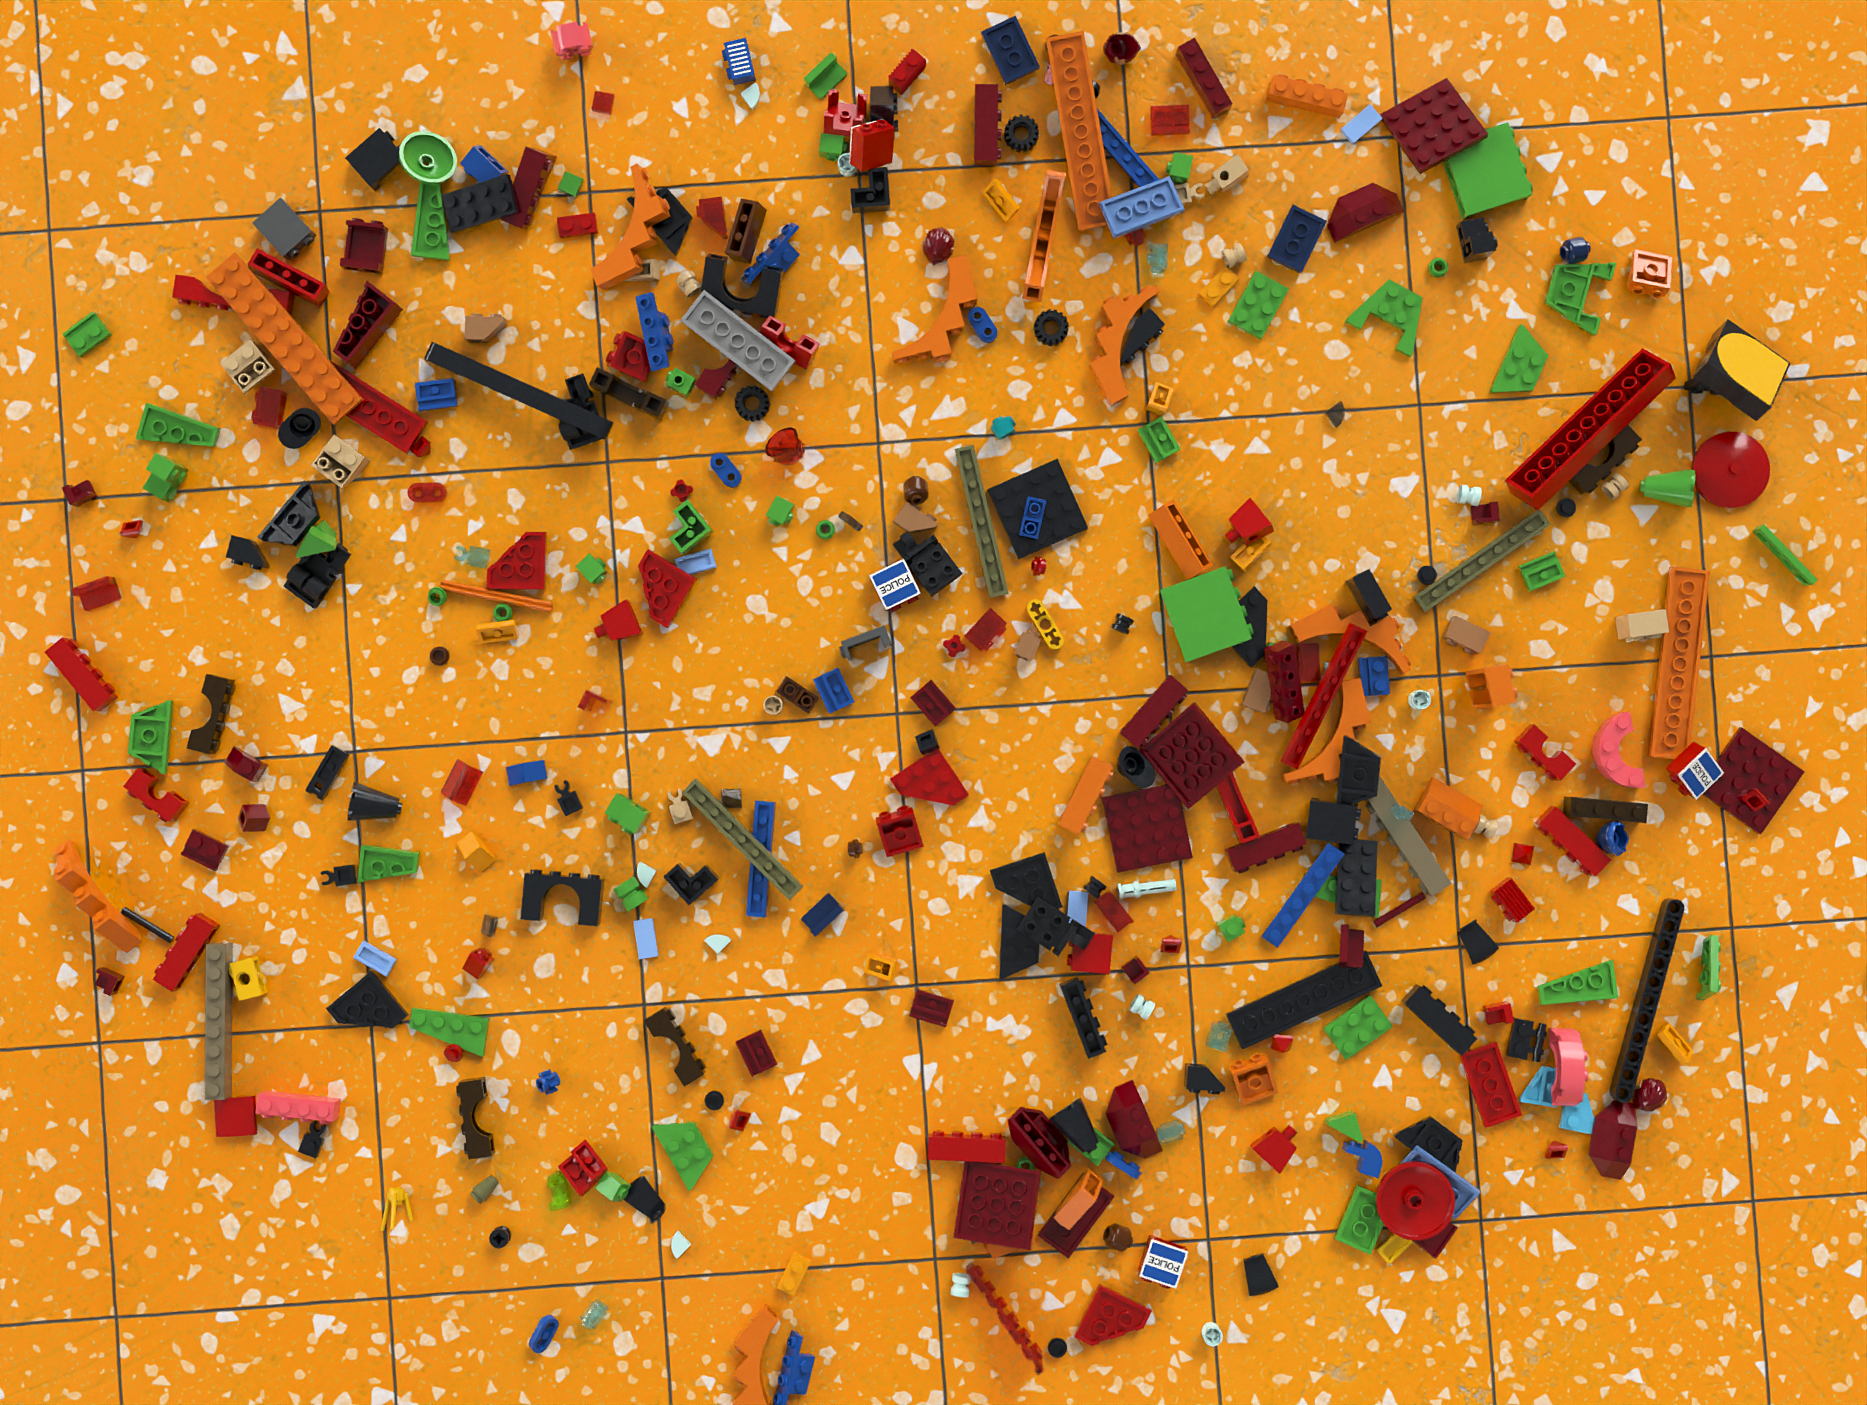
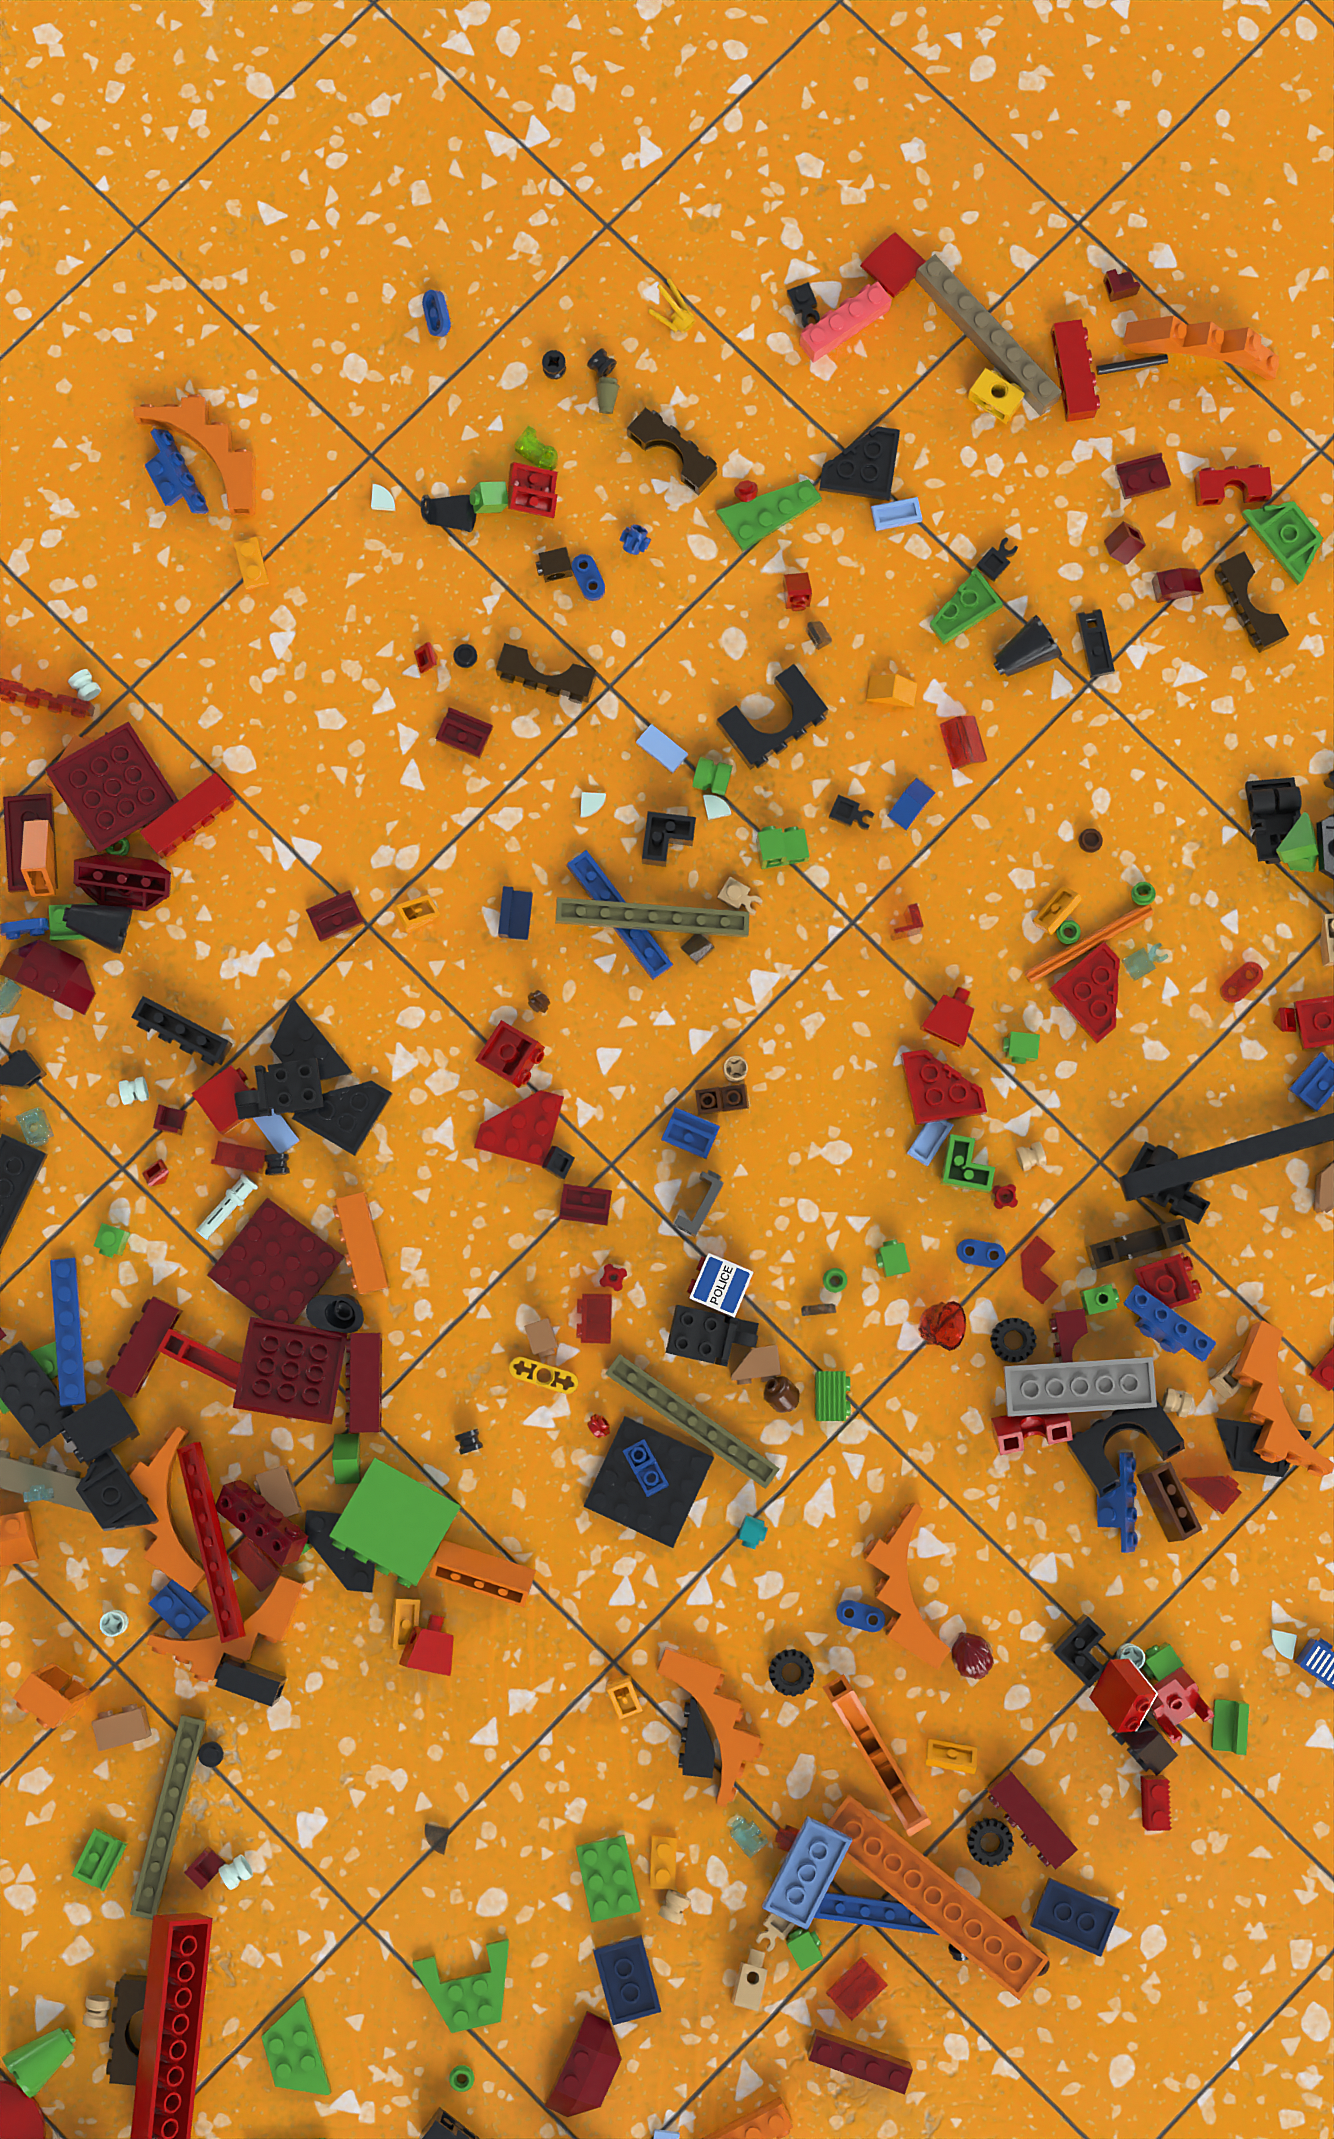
camera: 140 degrees right, 5 degrees down
clear light blue brick [580,1299,608,1330] -> none
bright green wing [652,1121,714,1191] -> none
dark red hair [1103,32,1141,65] -> none
bright green plate [1137,416,1181,464] -> none
black plate [1556,498,1576,517] -> none
none -> bright green slope [332,1434,361,1484]
none -> dark brown brick [536,547,573,583]
none -> blue plate [572,554,605,601]
none -> black wheel [587,348,617,378]
none -> bright green brick [815,1371,851,1421]
none -> tan wheel [1016,1141,1047,1171]
none -> clear red tile [1020,1235,1058,1304]

